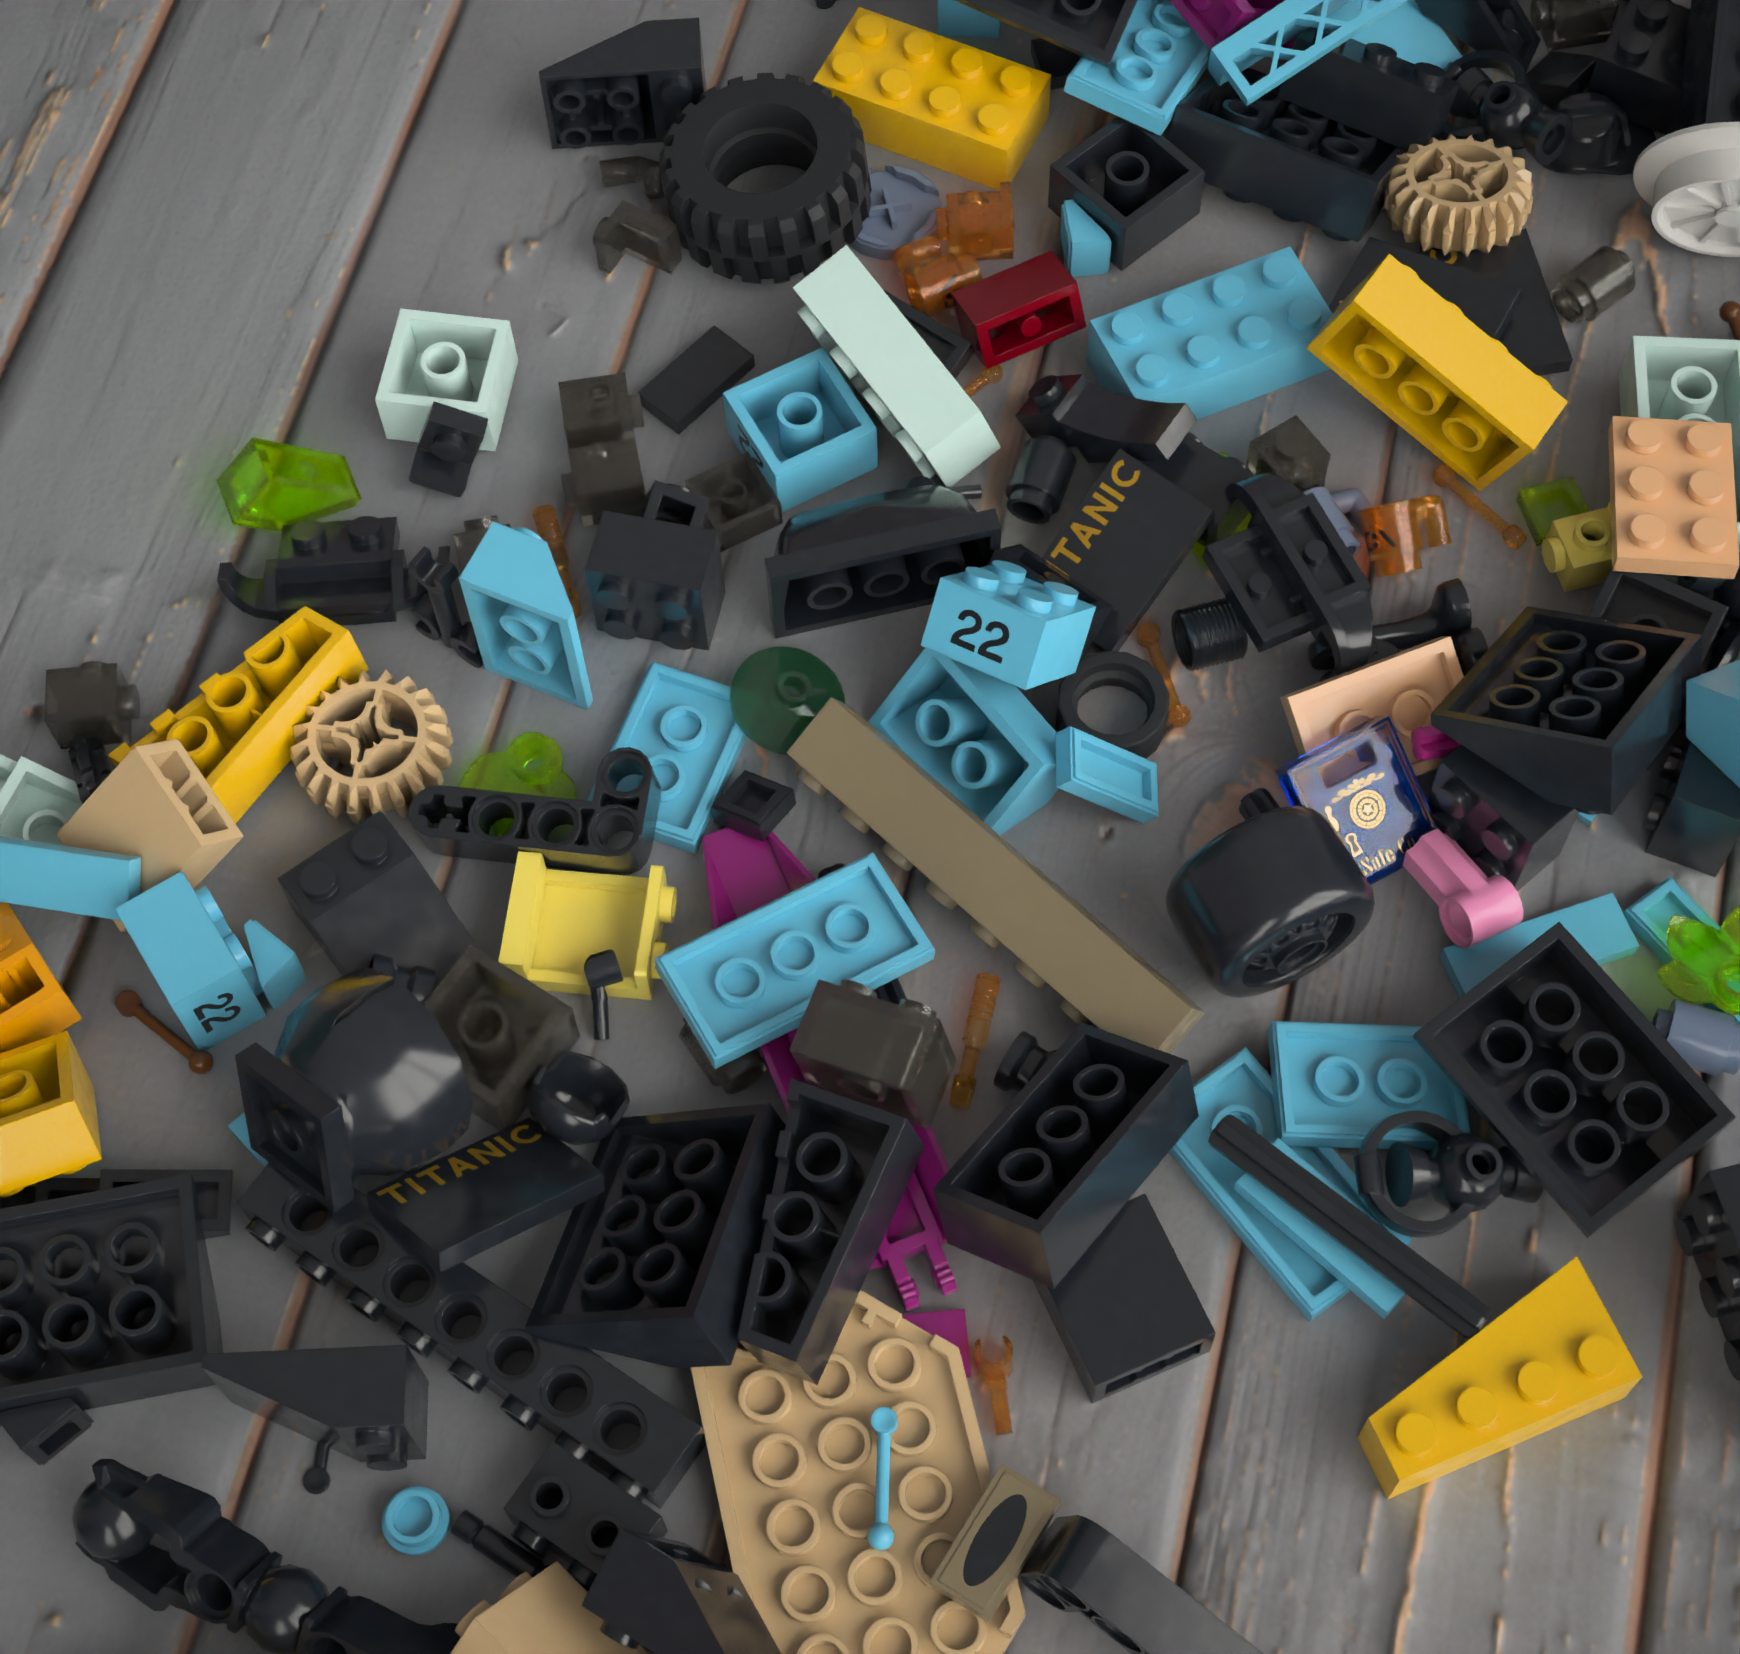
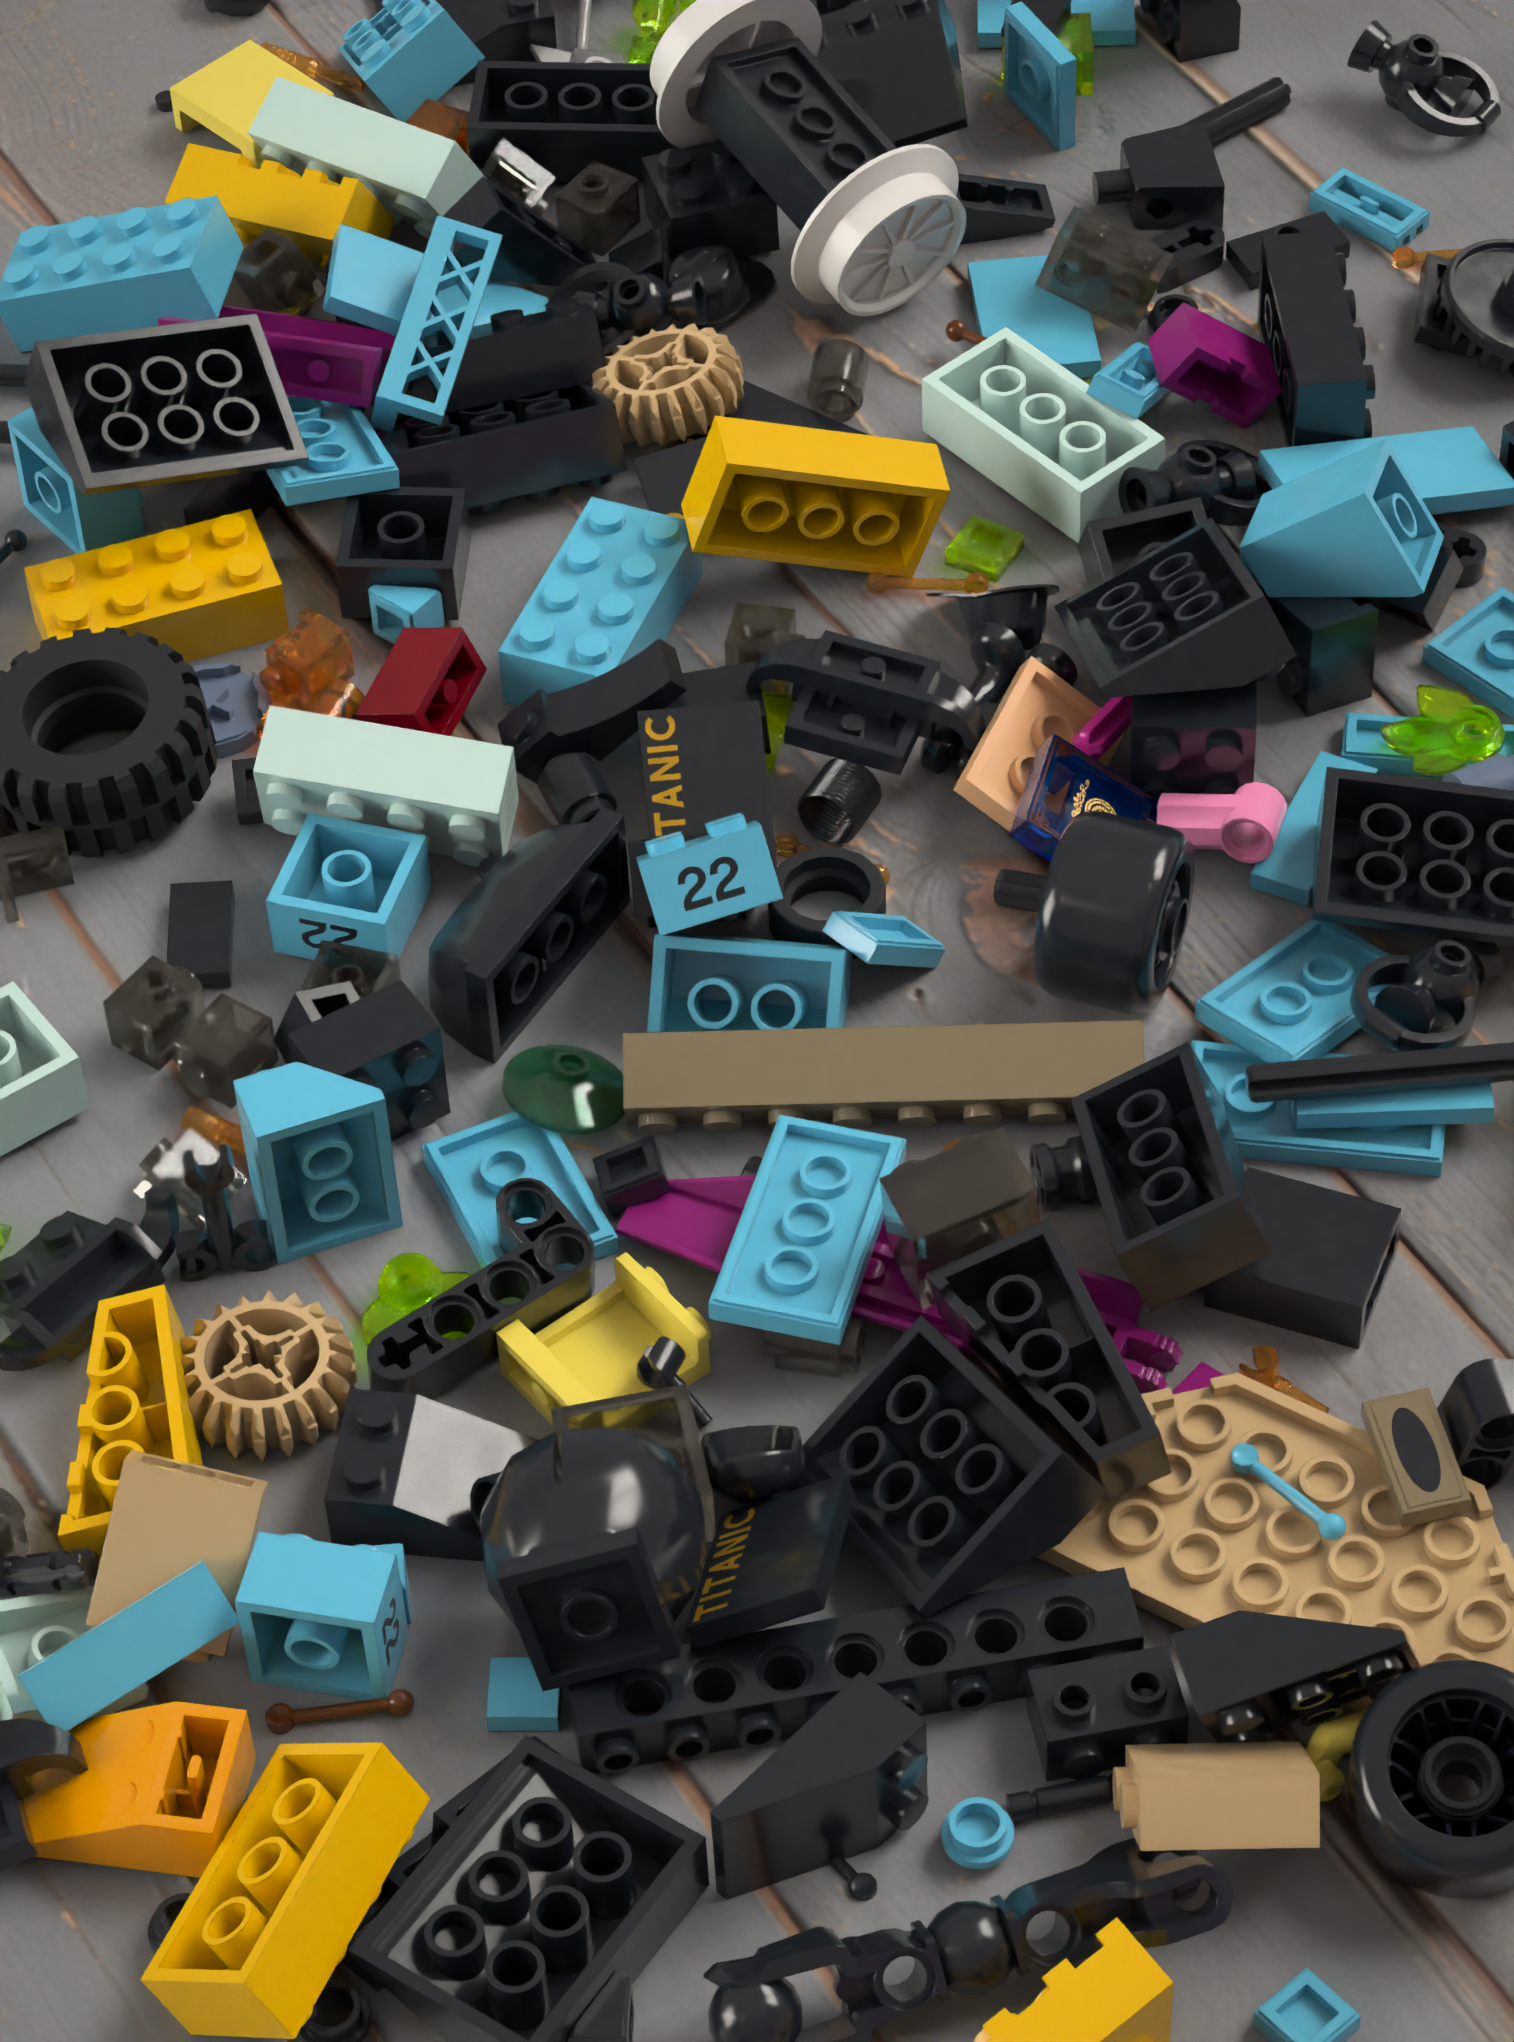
camera: 45 degrees left, 15 degrees down
black bracket [409,401,488,497] -> none
clear orange piece [1357,494,1452,577] -> none
light yellow brick [1542,501,1612,592] -> none
light nougat plate [1608,416,1740,579] -> none
none -> black piece [926,584,1060,652]

